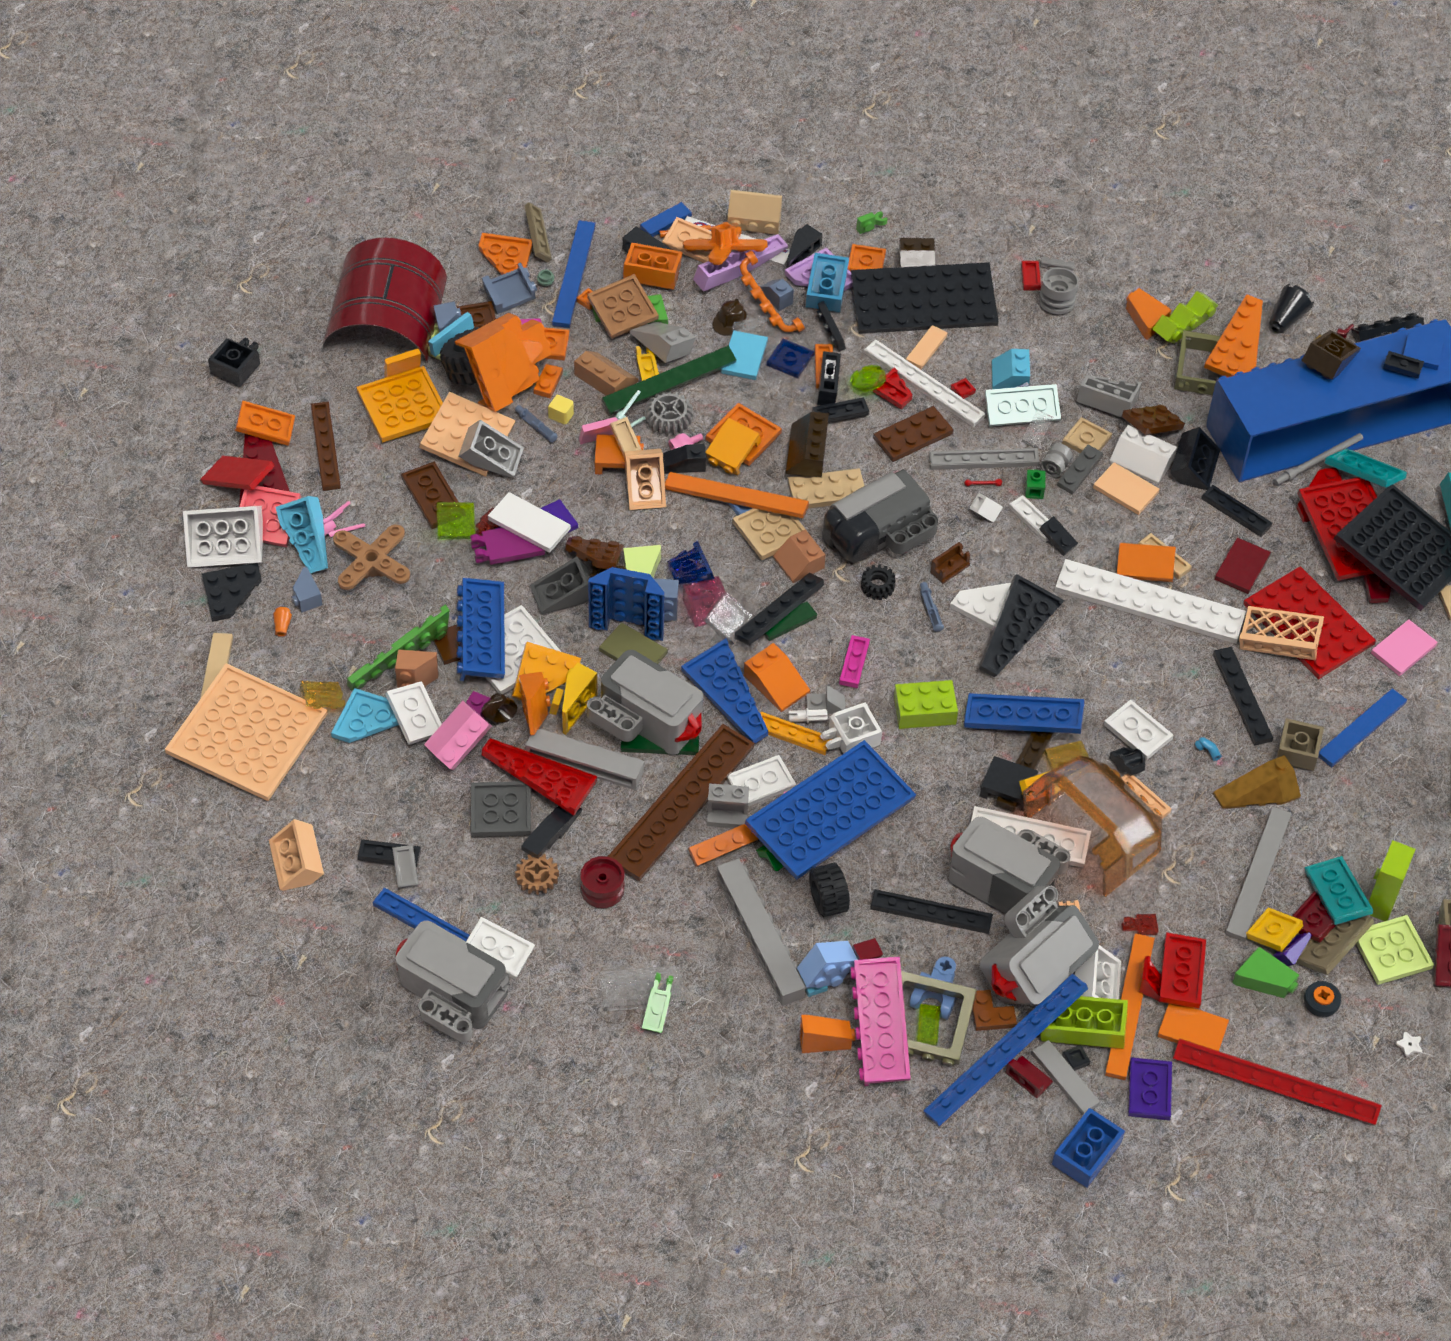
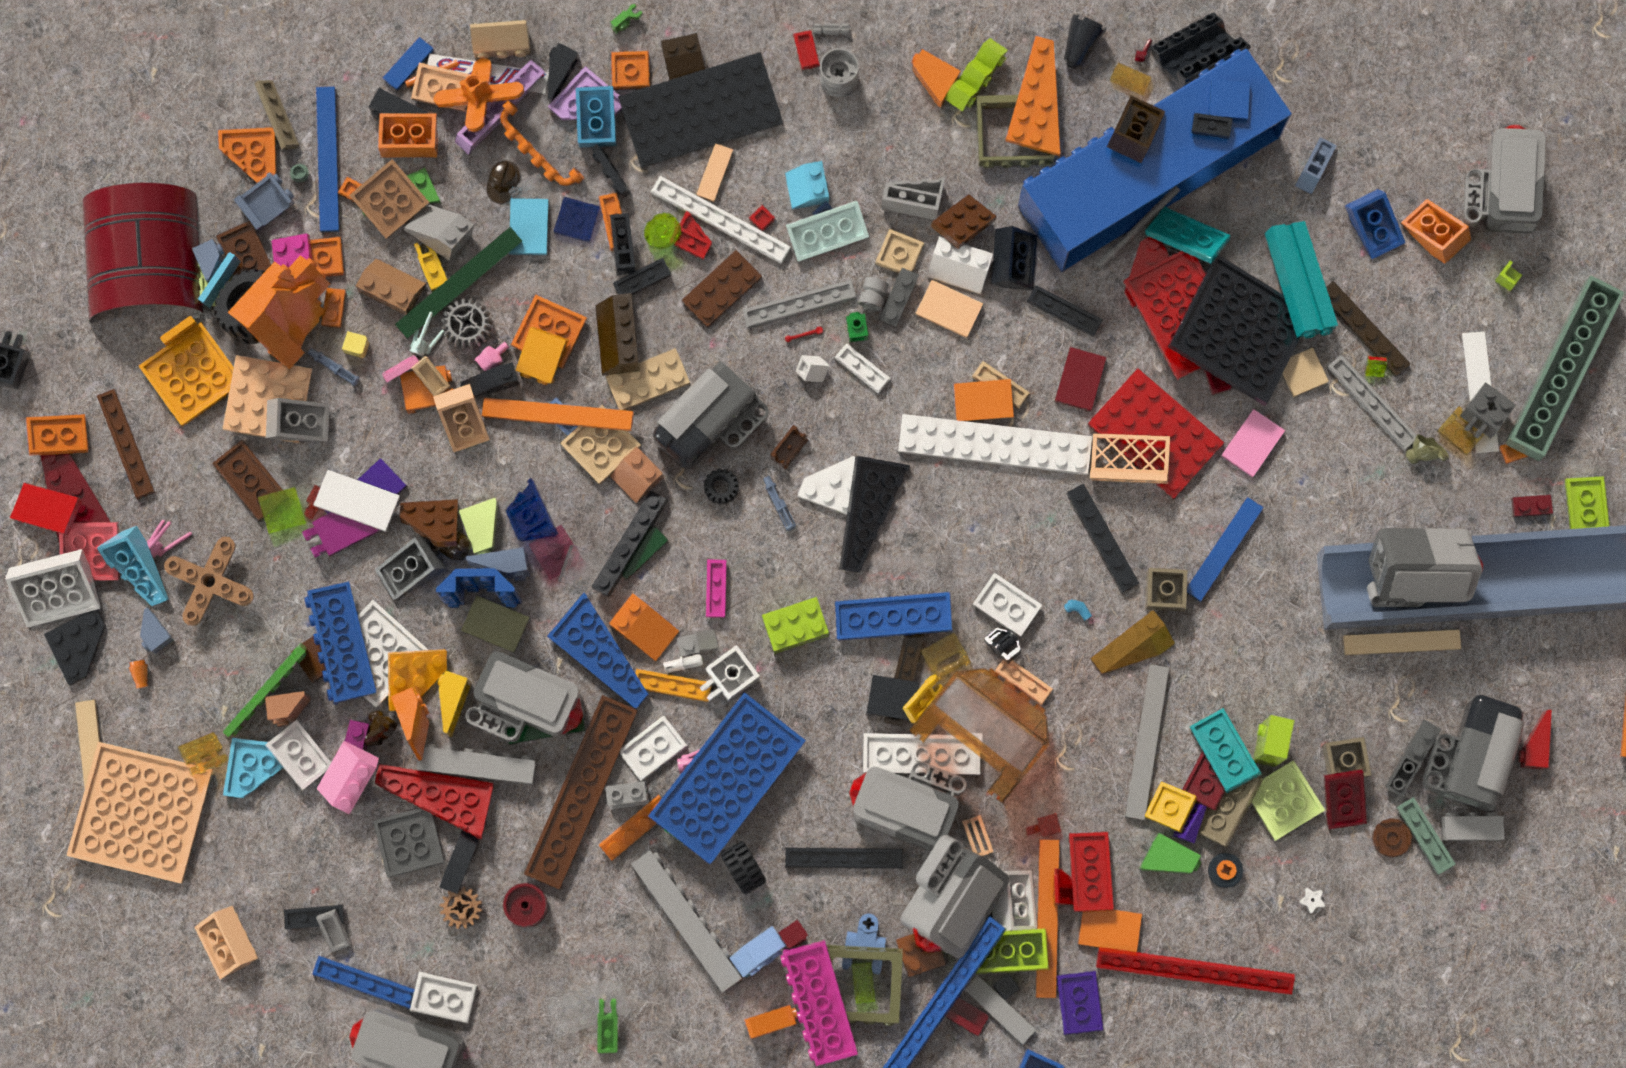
camera: 10 degrees left, 25 degrees up
yellow tile [549,688,564,715] -> none
sand blue slope [760,279,794,311] -> none
clear plate [1021,409,1053,449] -> none
black plate [1039,516,1078,556] -> none

